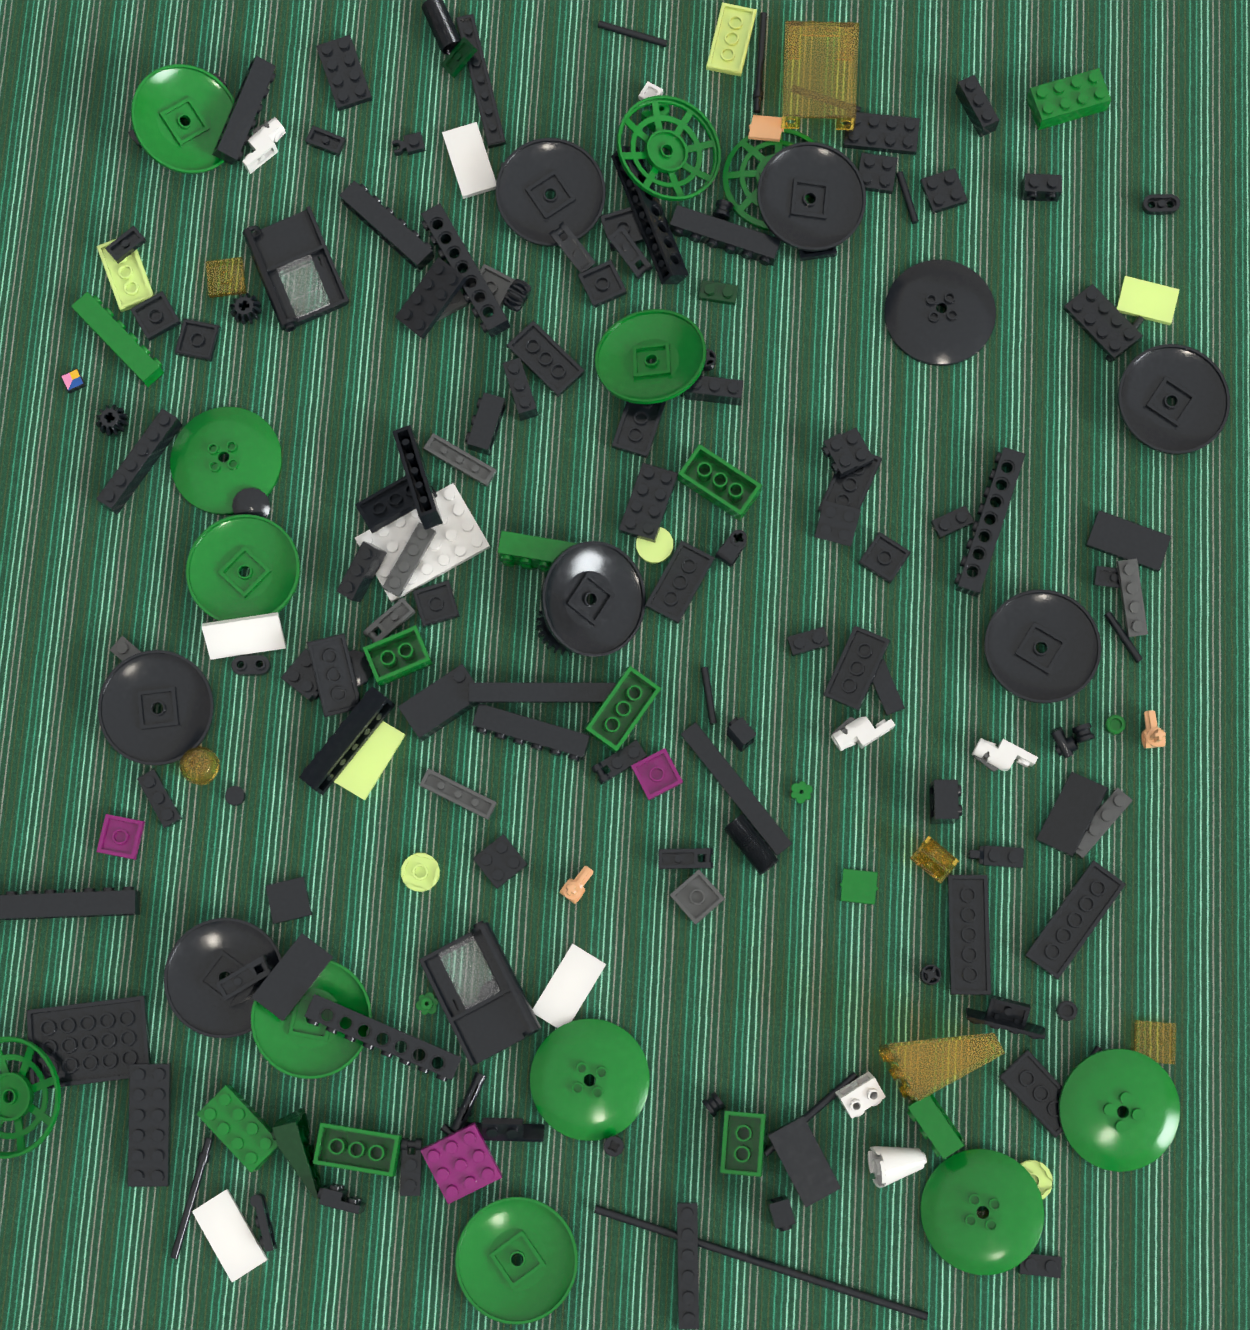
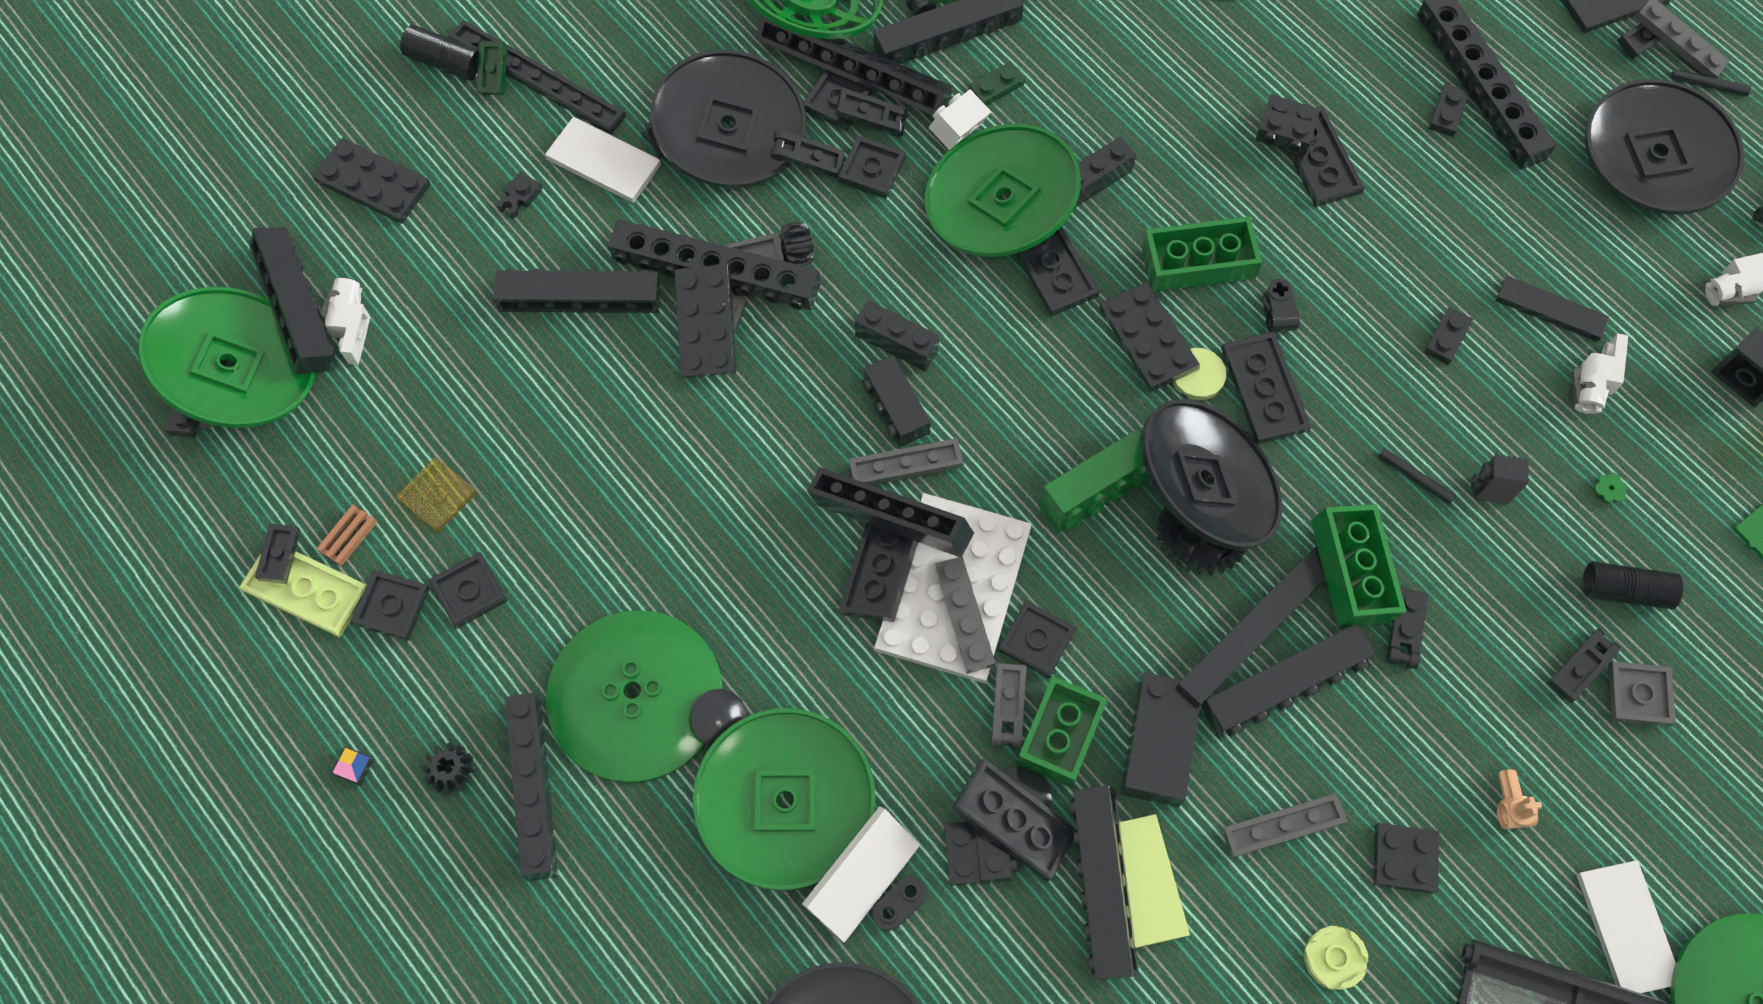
camera: 50 degrees left, 10 degrees down
green brick [71,292,164,387] -> none
black gear [230,293,262,325] -> none
black piece [242,206,349,332] -> none
black plate [305,126,346,157] -> none
black brick [337,541,387,602] -> none
black plate [507,321,585,397] -> none
magenta plate [631,748,683,800] -> none
black tile [681,722,792,856] -> none
black plate [814,500,861,547] -> none
black plate [823,626,891,711] -> none
black tile [858,532,911,584] -> none
none -> nougat tile [316,505,377,566]
none -> white brick [929,89,991,150]

